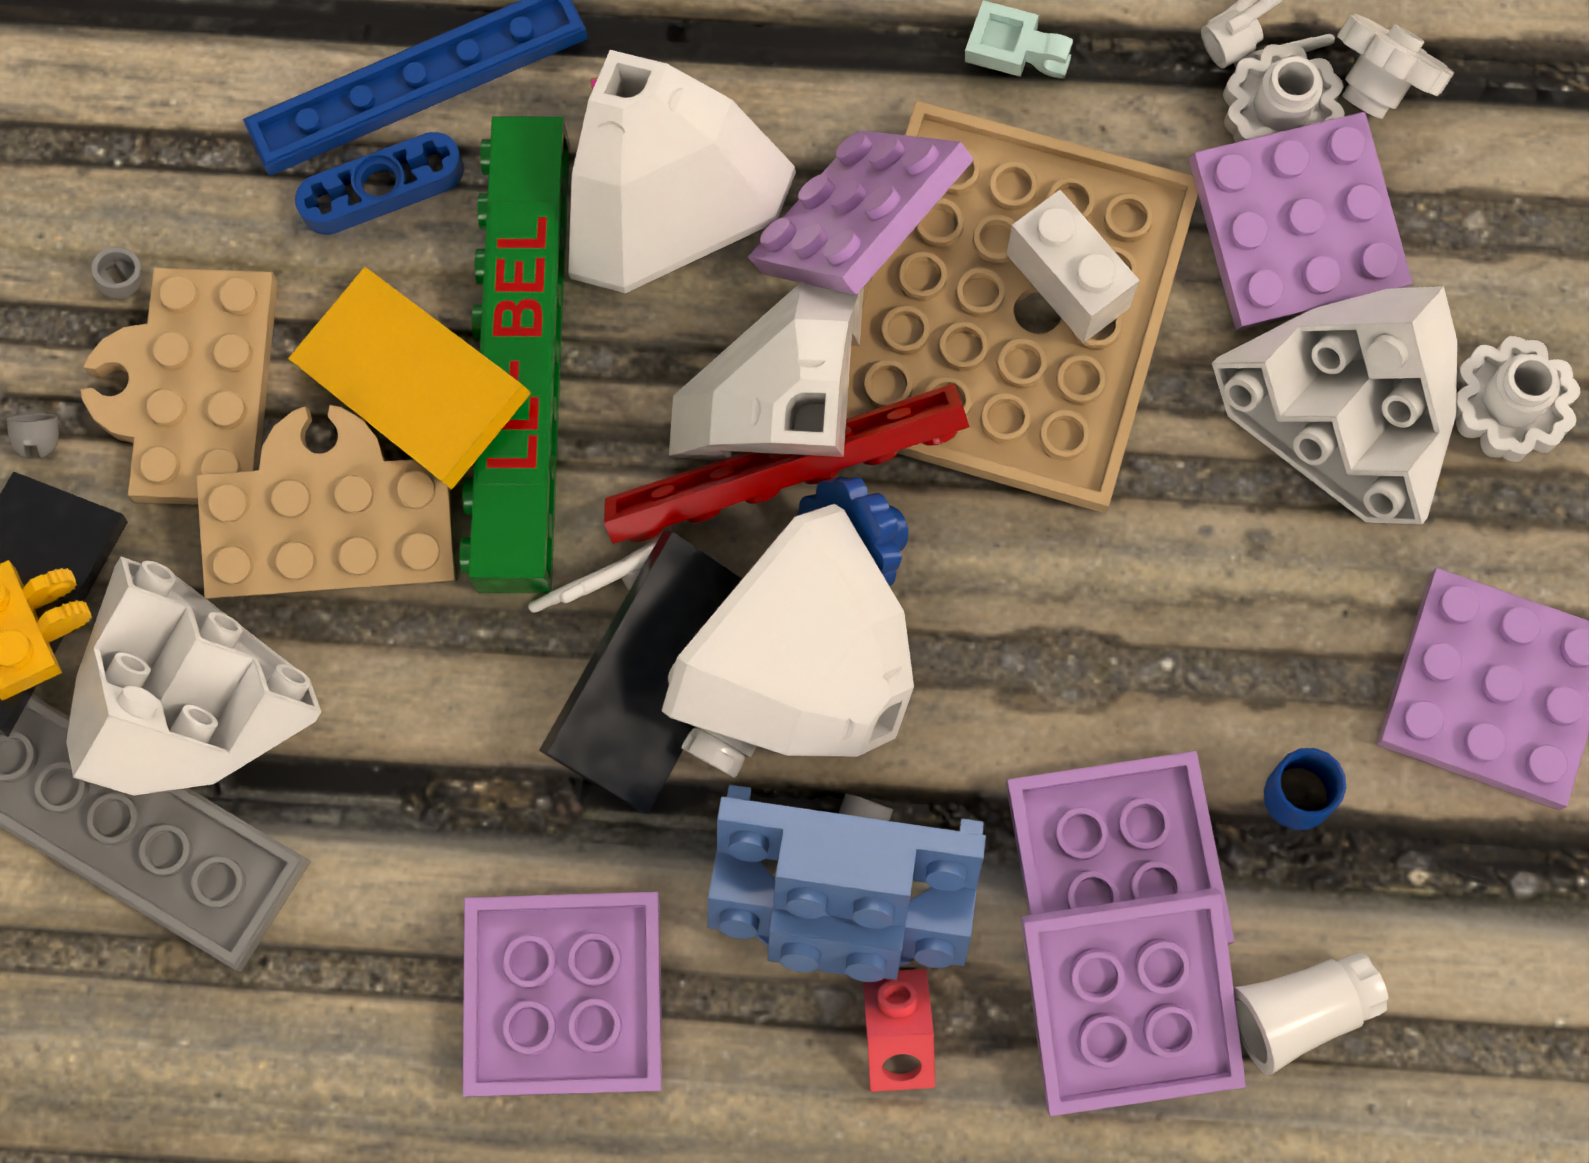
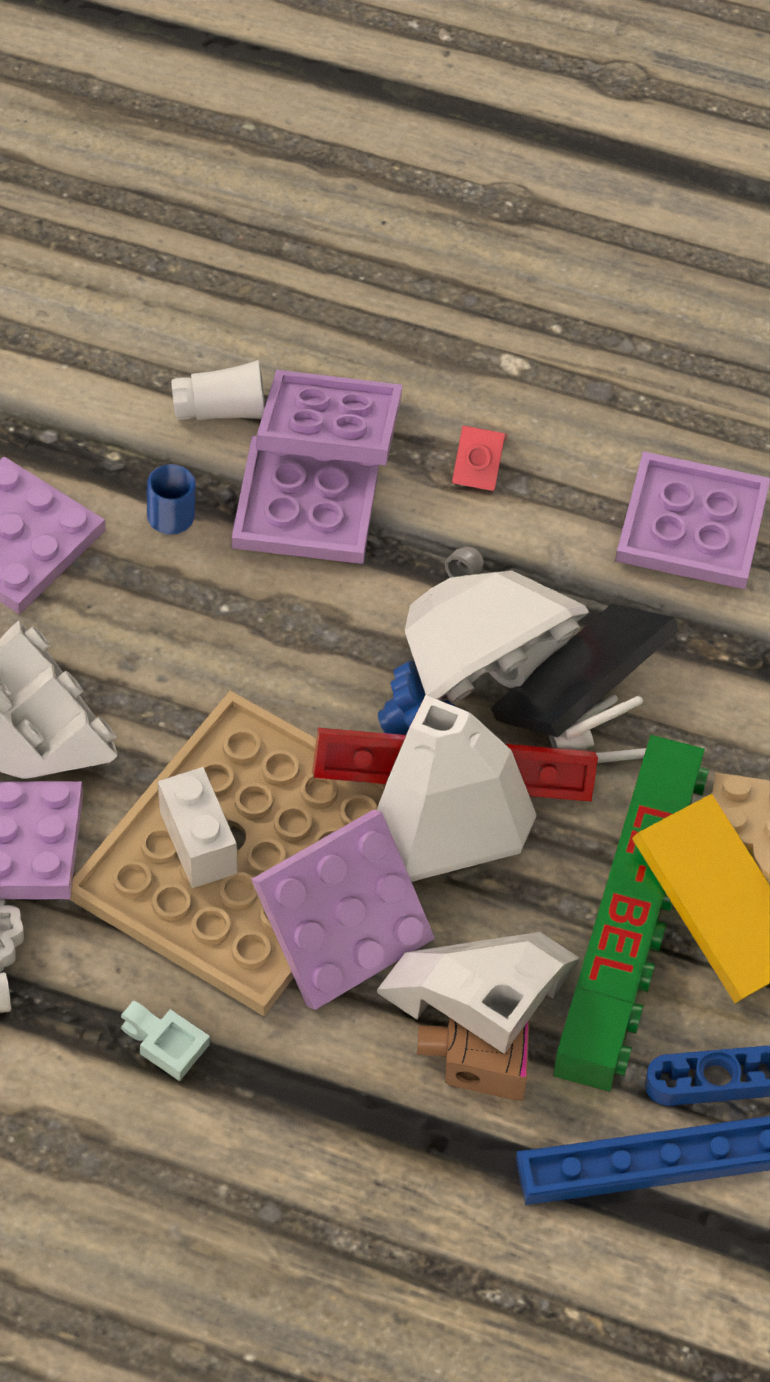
camera: 170 degrees left, 20 degrees down
medium blue piece [707,785,986,982] -> none

